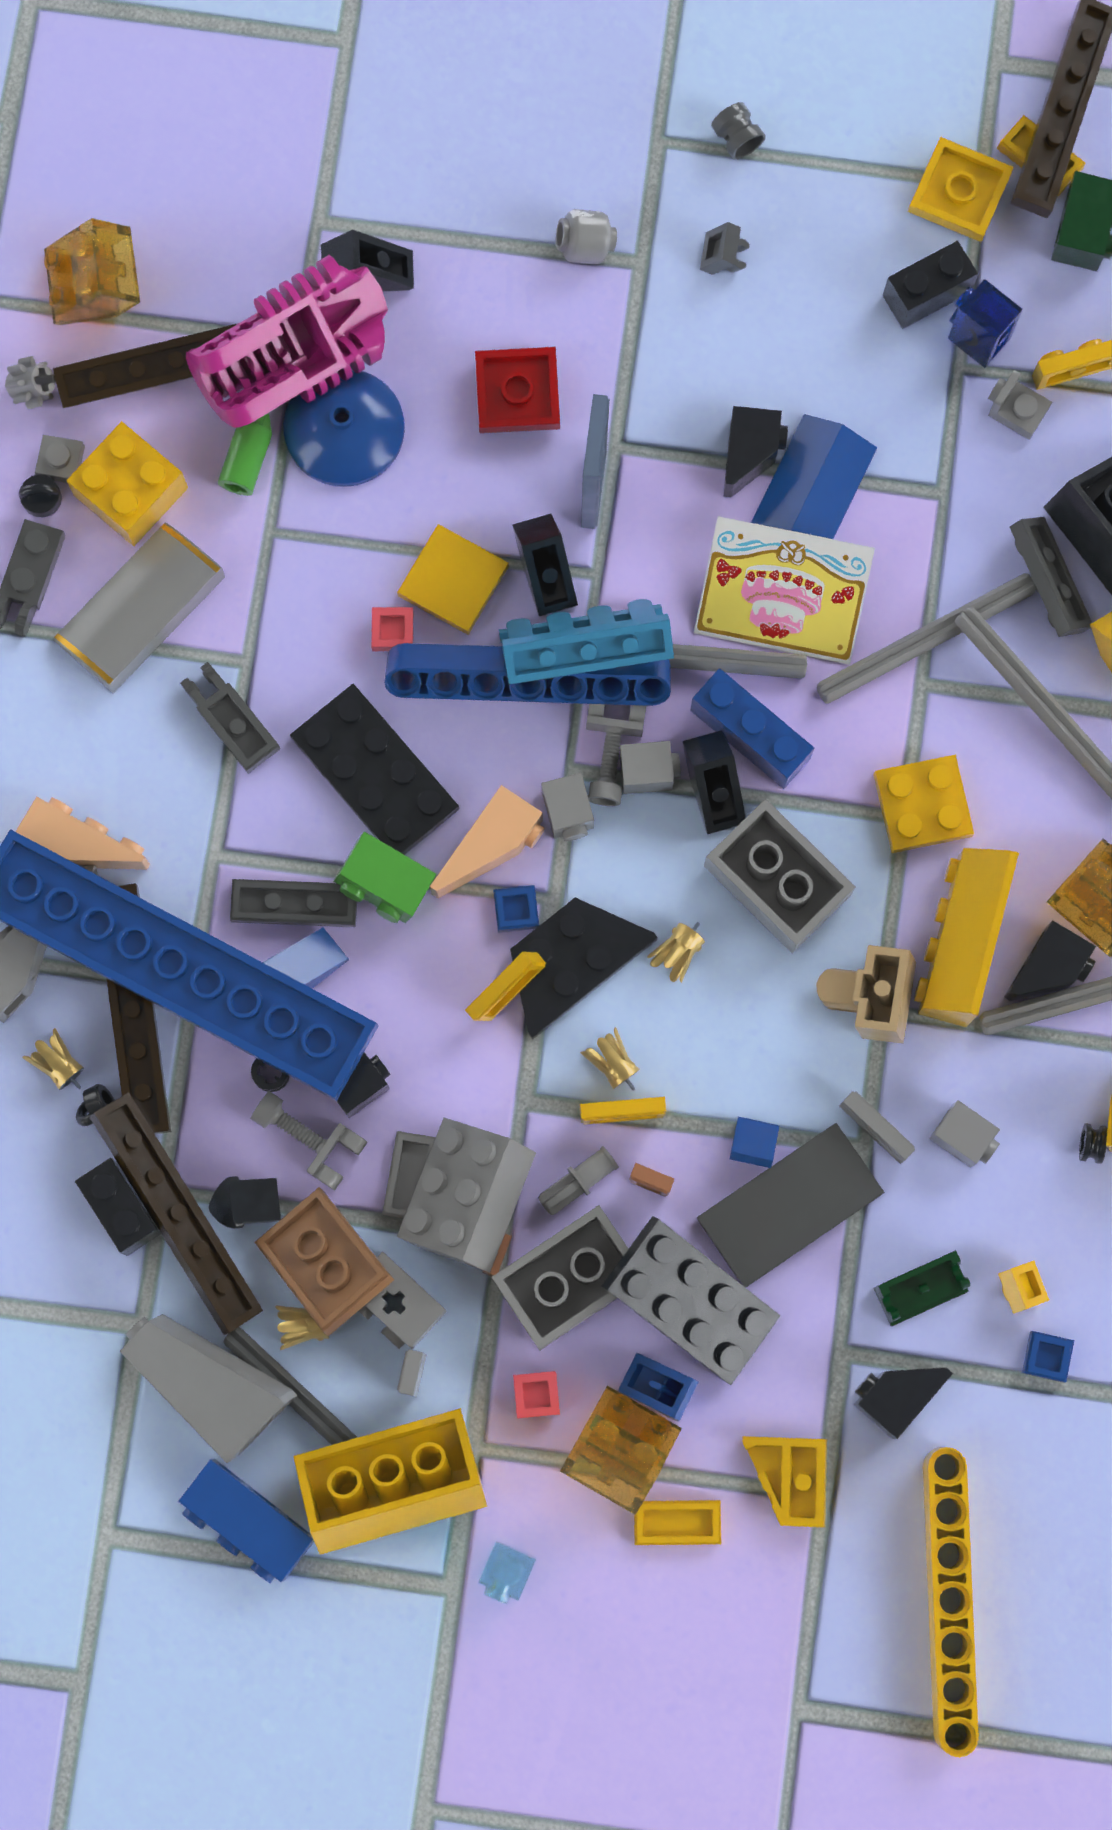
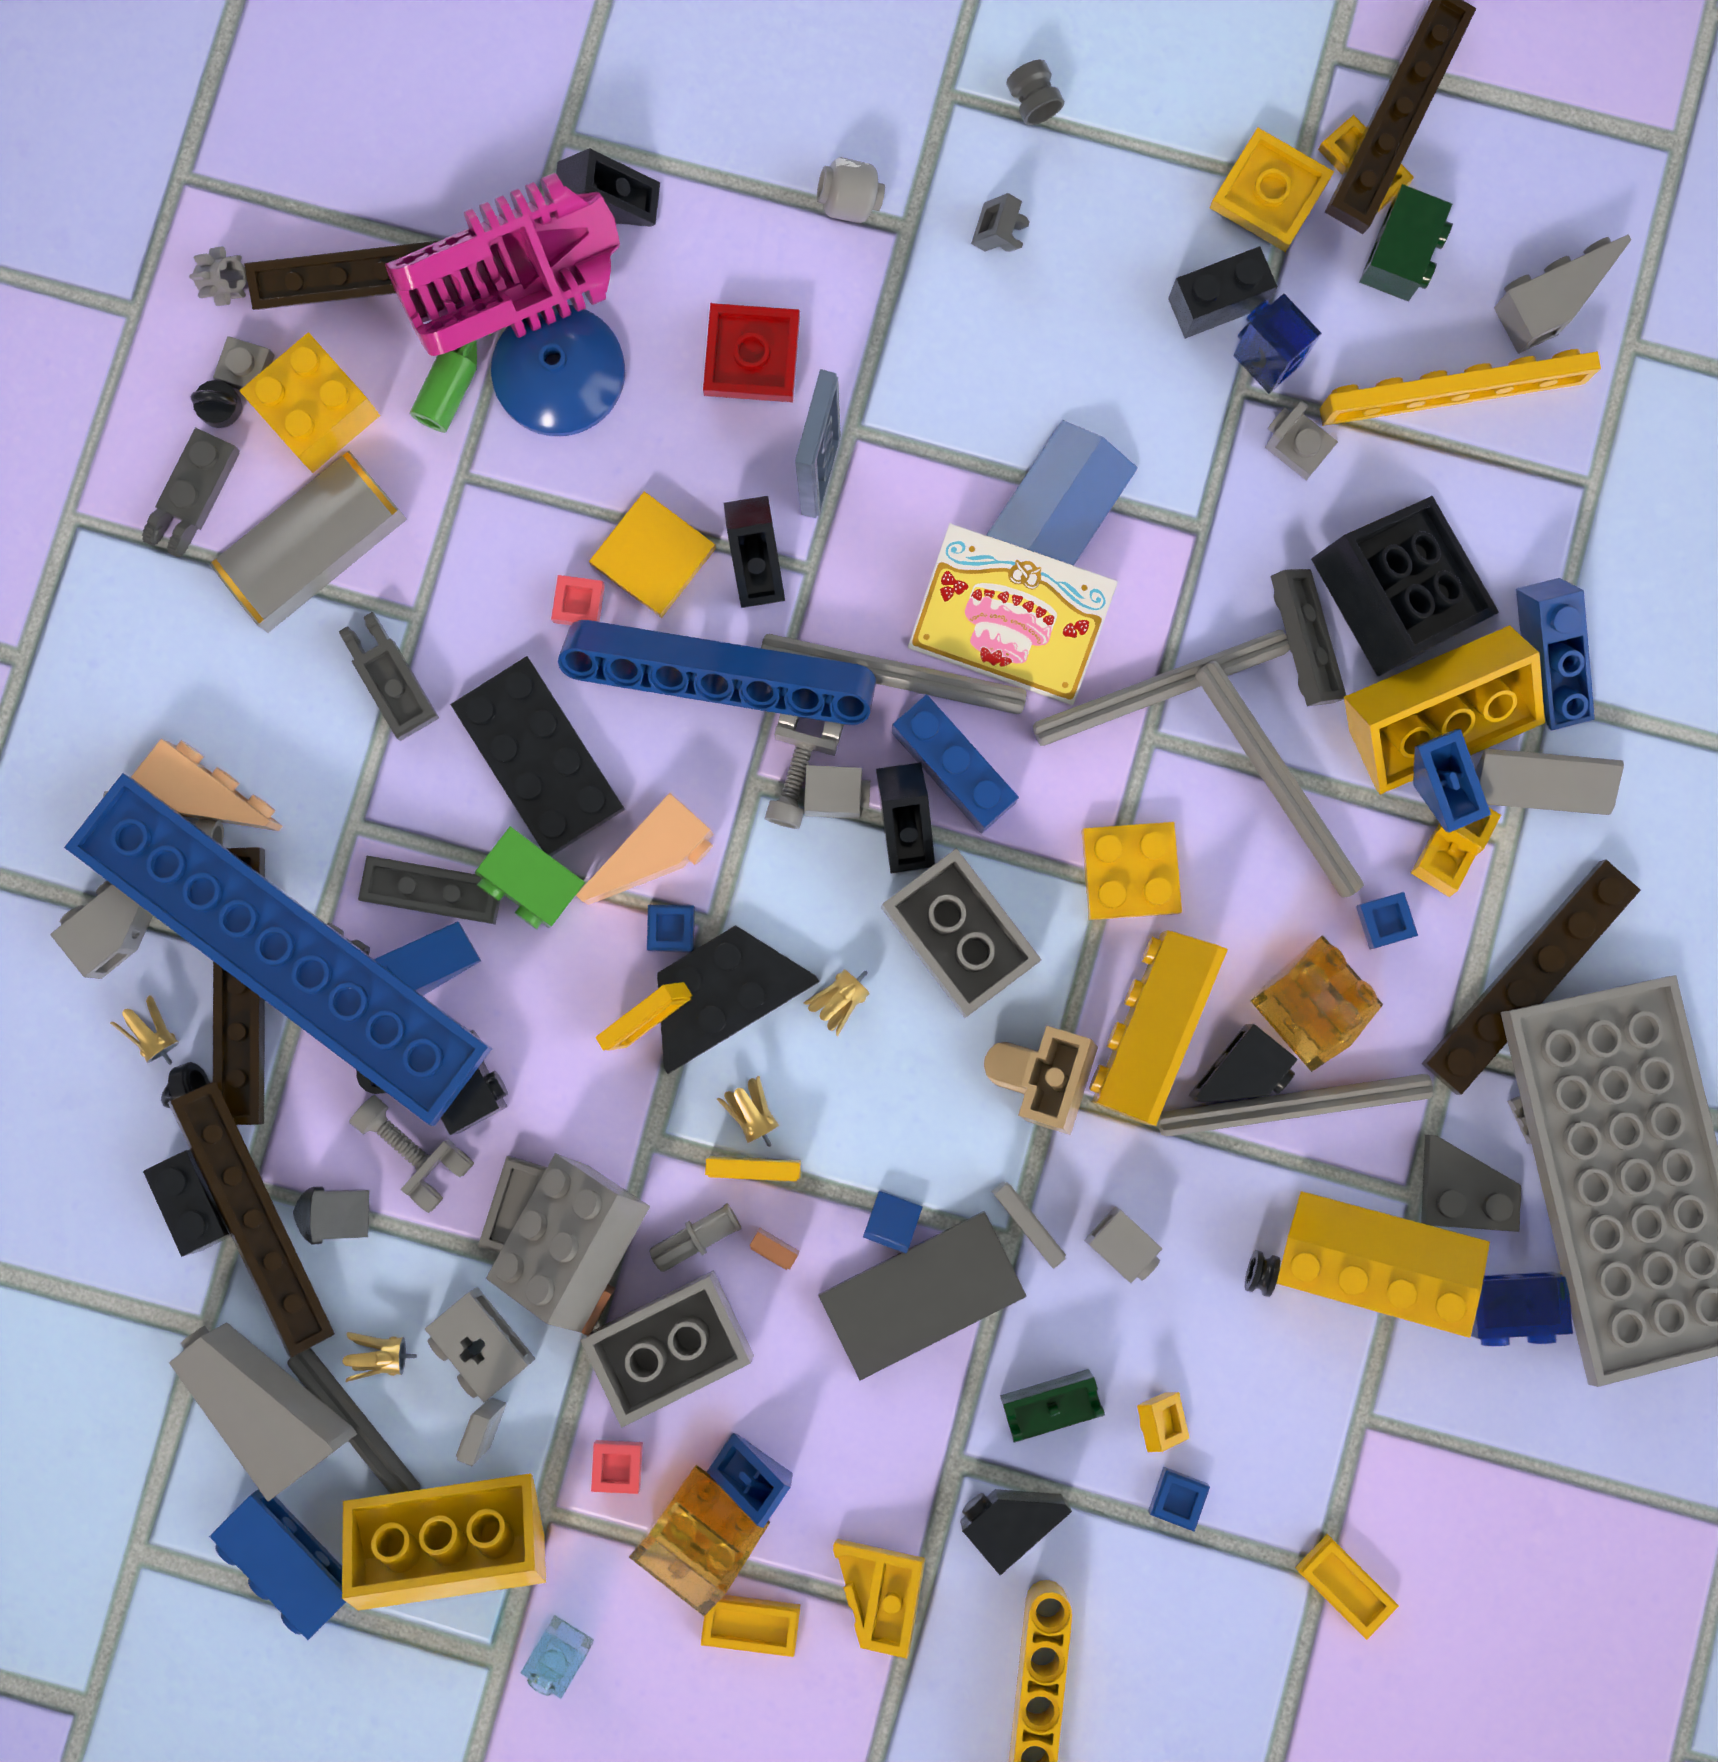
camera: 10 degrees right, 5 degrees up
clear yellow slope [44,218,140,325] -> none
medium nougat tile [254,1187,394,1337] -> none
dark azure fence [499,599,674,684] -> none
light grey brick [541,773,594,841] -> none
plate [602,1216,781,1385] -> none
black slope [723,406,788,497] -> none

